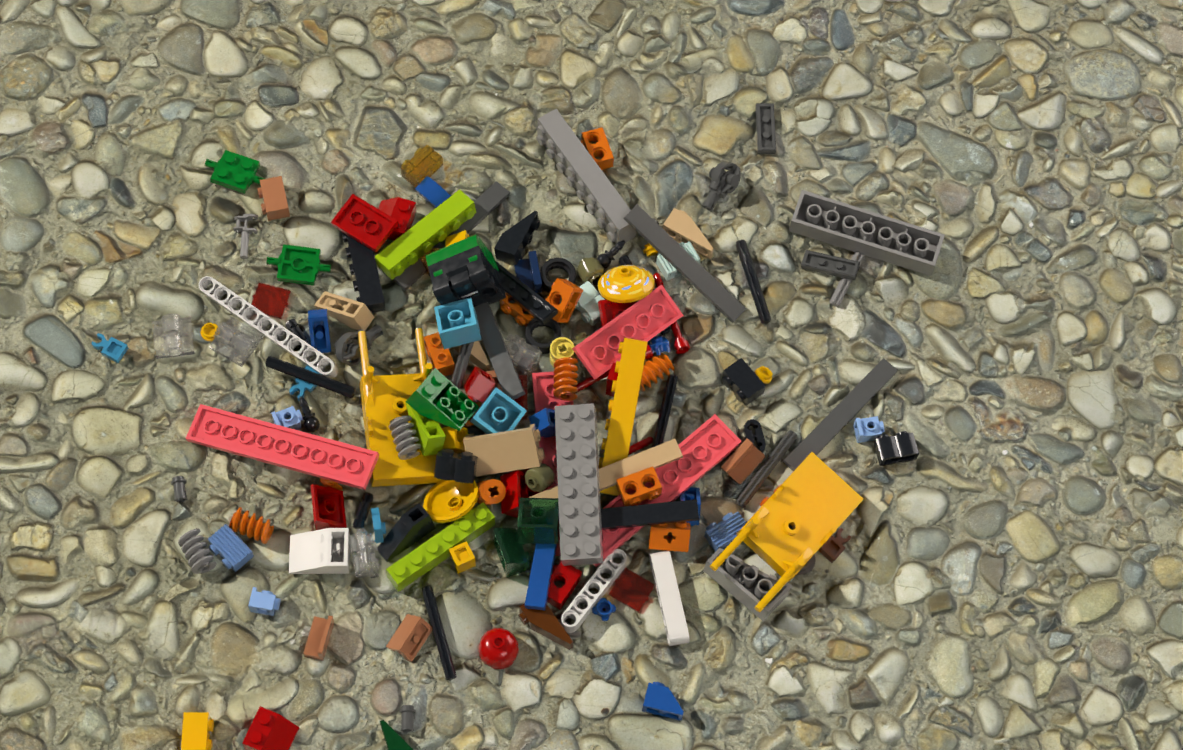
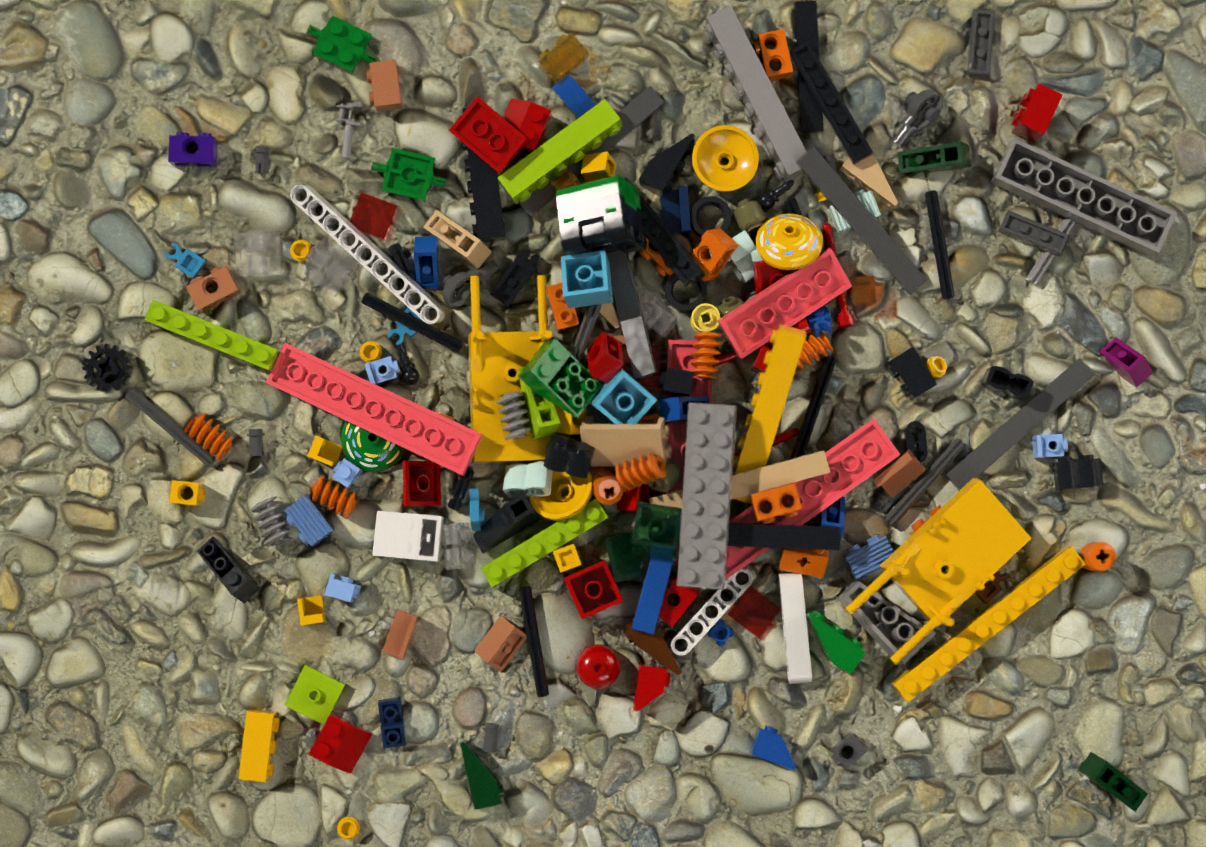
camera: 10 degrees right, 20 degrees up
none -> black gear [82,344,133,393]
none -> dark grey axle [125,388,215,466]
none -> lime brick [144,300,280,372]
none -> dark purple brick [168,132,218,167]
none -> yellow brick [169,480,205,506]
none -> orange piece [184,413,234,461]
none -> nougat brick [186,266,242,313]
none -> black slope [197,536,260,603]
none -> dark grey pin [254,146,271,174]
none -> lime plate [284,664,346,725]
none -> yellow panel [297,595,326,626]
none -> yellow panel [307,436,343,467]
none -> light blue brick [332,458,363,489]
none -> green dish [341,421,406,472]
none -> yellow plate [359,341,382,363]
none -> dark blue slope [378,697,406,748]
none -> black hinge [490,249,540,308]
none -> light aqua brick [503,461,553,498]
none -> red brick [564,560,623,619]
none -> orange piece [616,452,667,492]
none -> red slope [633,663,671,711]
none -> black brick [658,367,694,397]
none -> yellow dish [692,125,759,192]
none -> black tile [789,41,873,165]
none -> black tile [794,1,824,133]
none -> green slope [806,610,866,675]
none -> dark grey brick [830,732,867,769]
none -> clear orange panel [849,276,876,305]
none -> yellow brick [890,546,1086,702]
none -> dark green slope [898,141,971,174]
none -> black brick [981,366,1034,400]
none -> red brick [1010,83,1063,144]
none -> dark green slope [1078,752,1148,812]
none -> orange piece [1080,542,1116,571]
none -> magenta slope [1099,337,1153,388]

